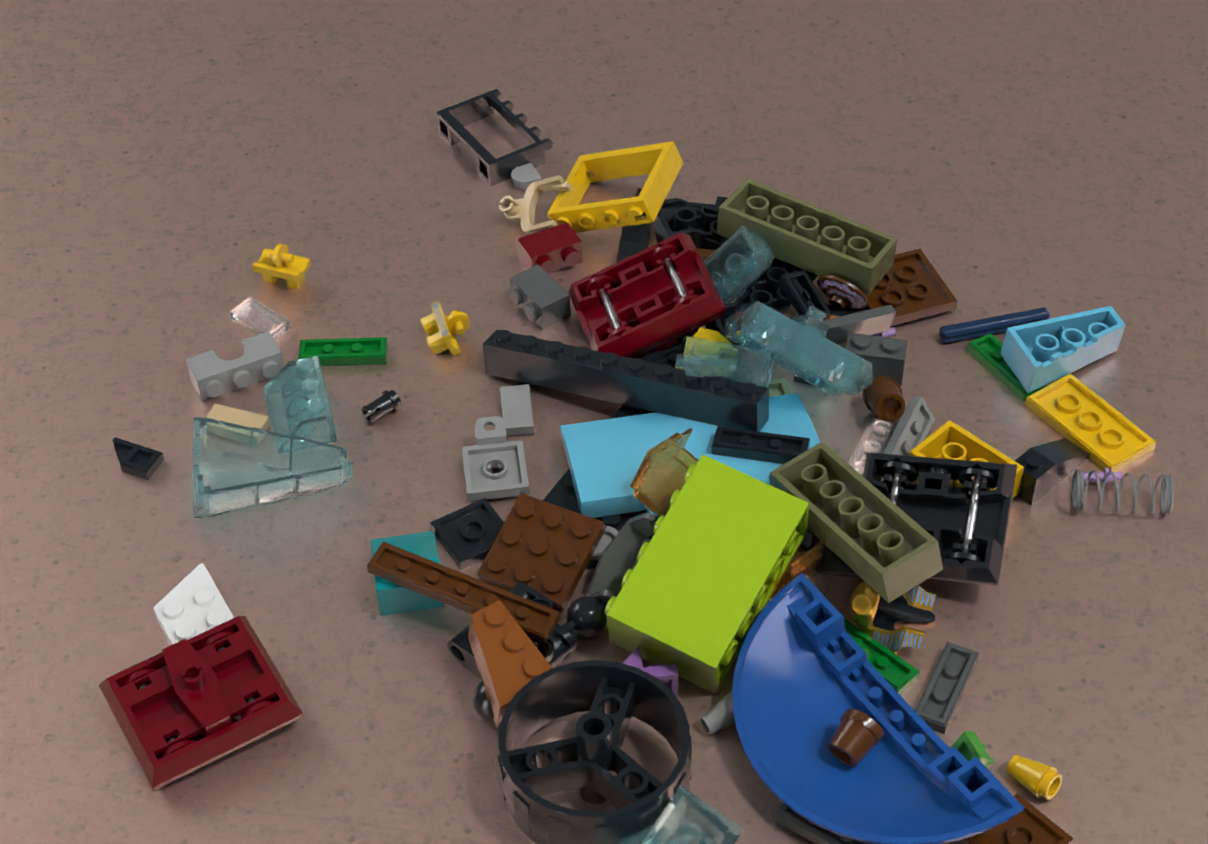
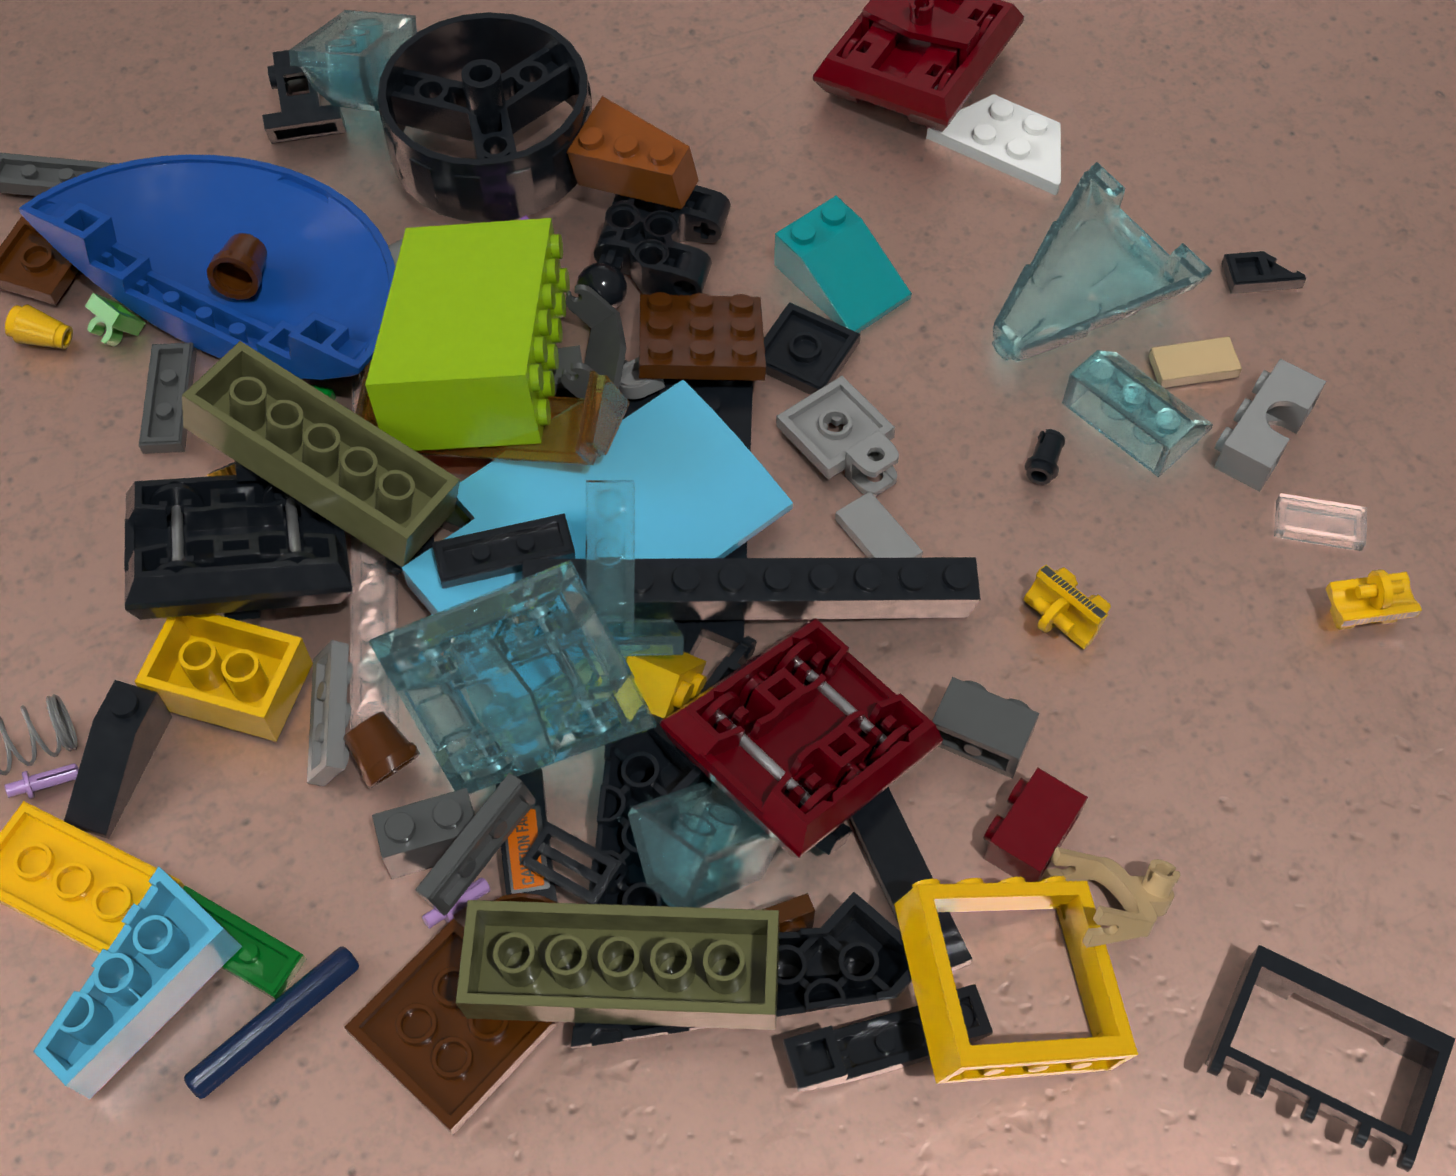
camera: 150 degrees right, 15 degrees up
green tile [298,337,388,367] -> none
reddish brown tile [367,542,560,644] -> none
light grey tile [511,163,542,190] -> none

